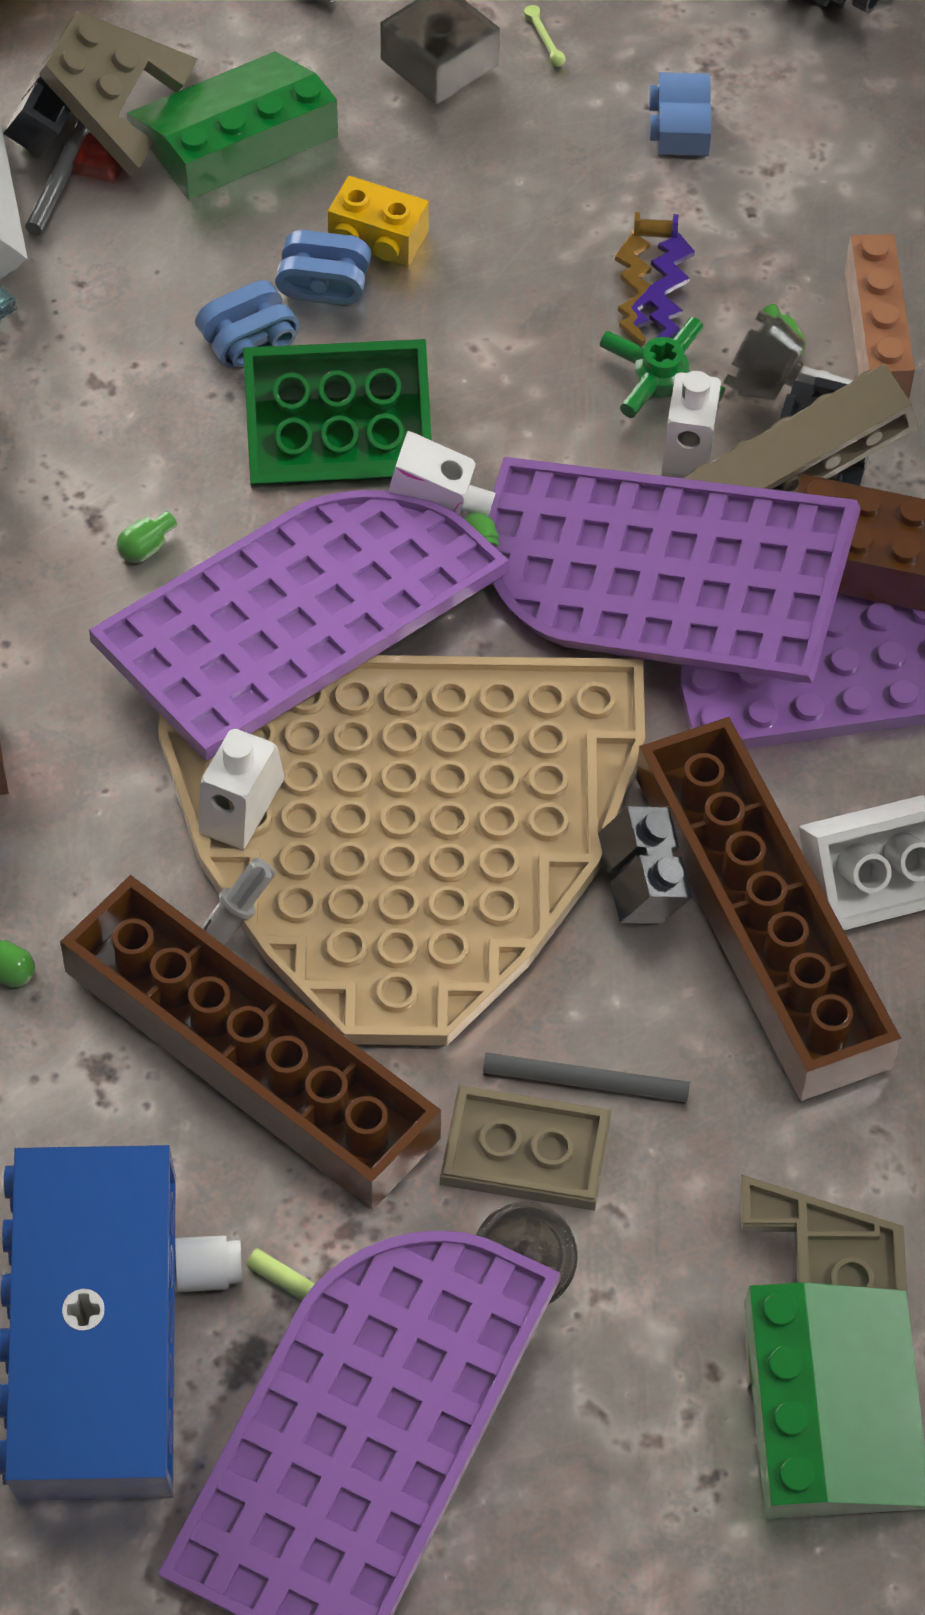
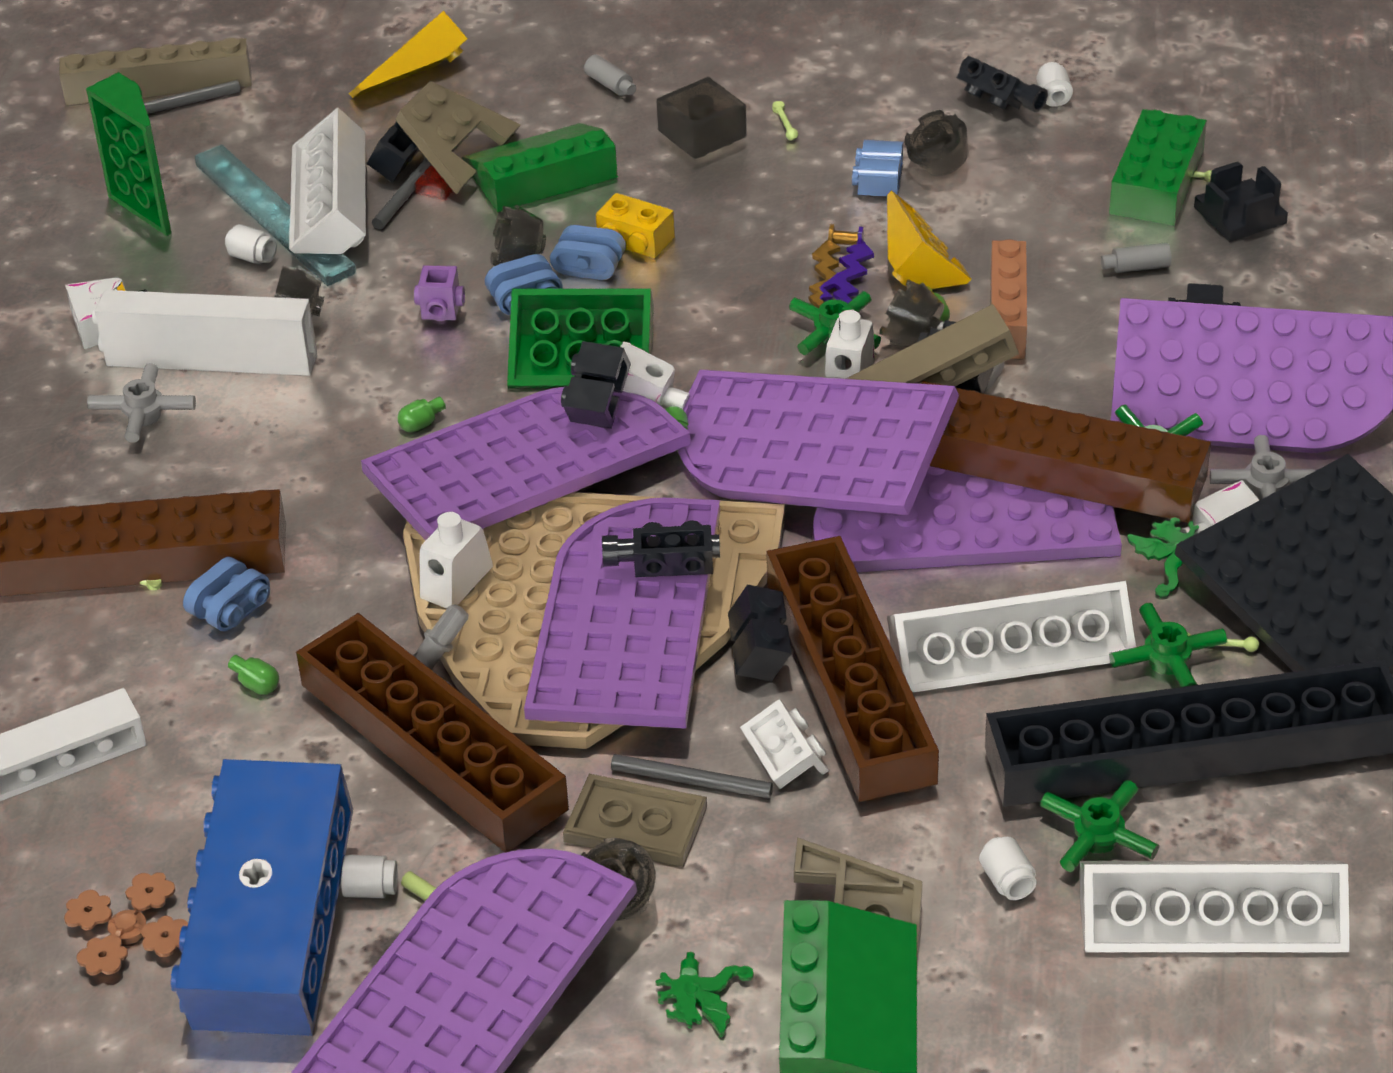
camera: 10 degrees right, 15 degrees down
none -> medium lavender brick [414,266,465,321]
none -> clear smoke cone [490,205,546,266]
none -> medium lavender plate [524,497,720,729]
none -> black piece [561,341,631,429]
none -> black brick [602,520,720,577]
none -> green piece [656,952,754,1038]
none -> white bracket [740,699,829,789]
none -> yellow wedge [887,190,972,290]
none -> clear smoke cone [905,110,969,176]

